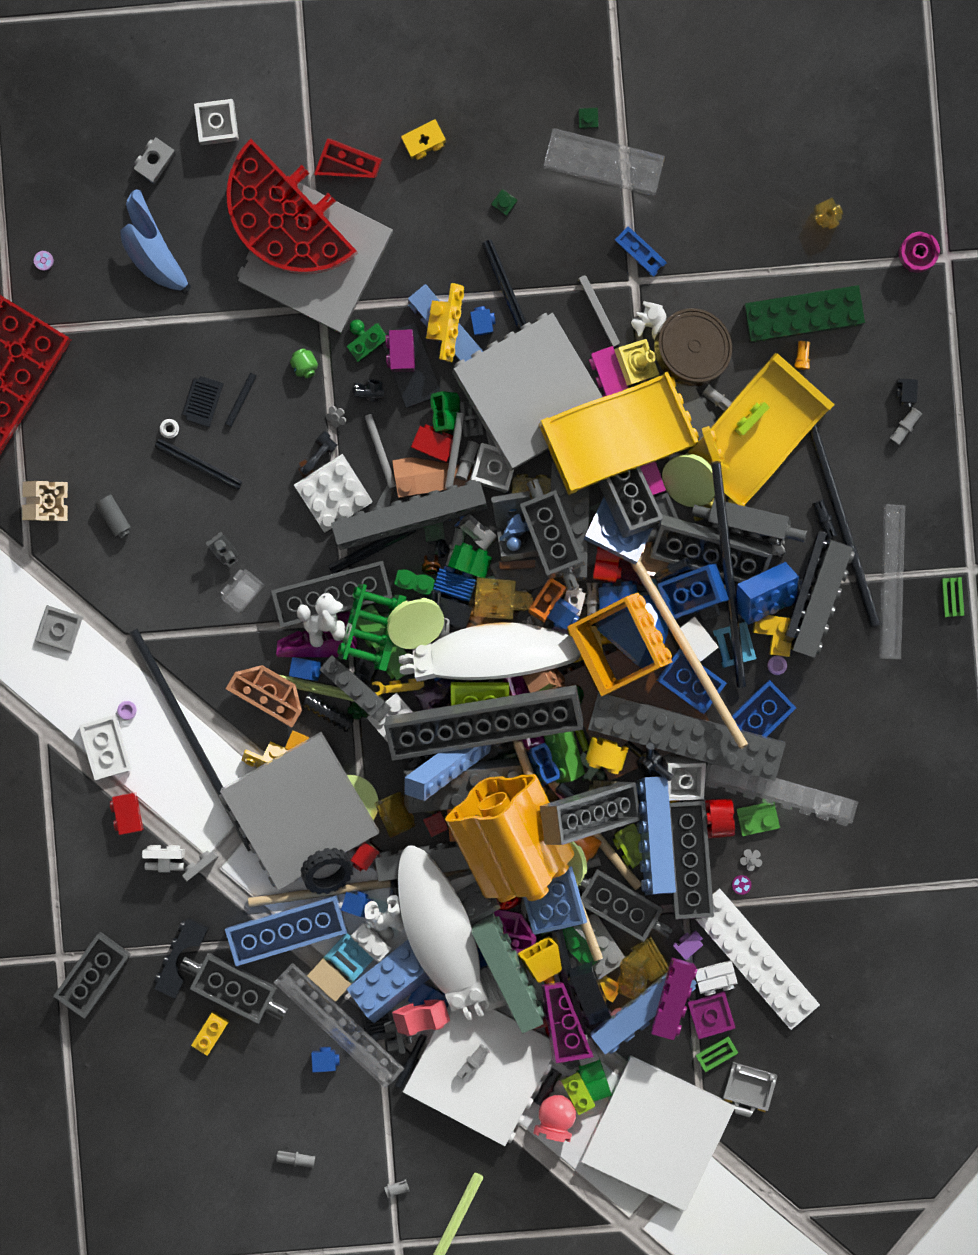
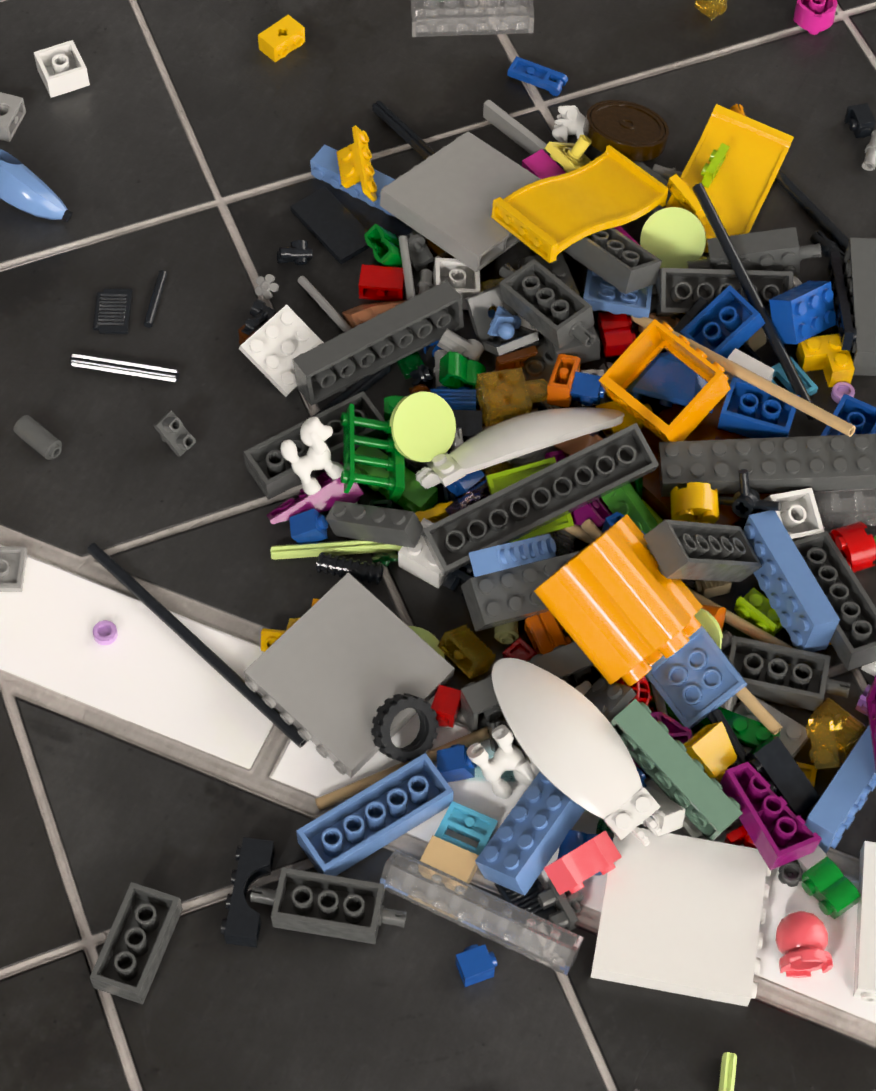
camera: 15 degrees left, 30 degrees down
white plate [79,714,132,780] -> none
red brick [110,792,144,835] -> none
white plate [142,845,185,872] -> none
white plate [160,419,179,438] -> none
light grey plate [182,850,218,881] -> none
yellow brick [191,1011,229,1056] -> none
clear brick [221,569,265,614] -> none
nougat wedge [226,665,302,727] -> none
red brick [227,139,358,274] -> none
light grey brick [237,183,393,334] -> none
bright green head [290,349,318,378] -> none
red wedge [314,138,383,178] -> none
green plate [347,320,386,362] -> none
white brick [350,922,392,963] -> none
magenta brick [386,329,415,372] -> none
black bar [395,1033,427,1089] -> none
light grey pin [456,1044,490,1081] -> none
blue brick [470,306,496,336] -> none
dark green plate [491,189,518,216] -> none
black pin [533,1068,562,1106] -> none
lime bracket [560,1072,595,1115] -> none
dark green brick [744,285,865,343] -> none

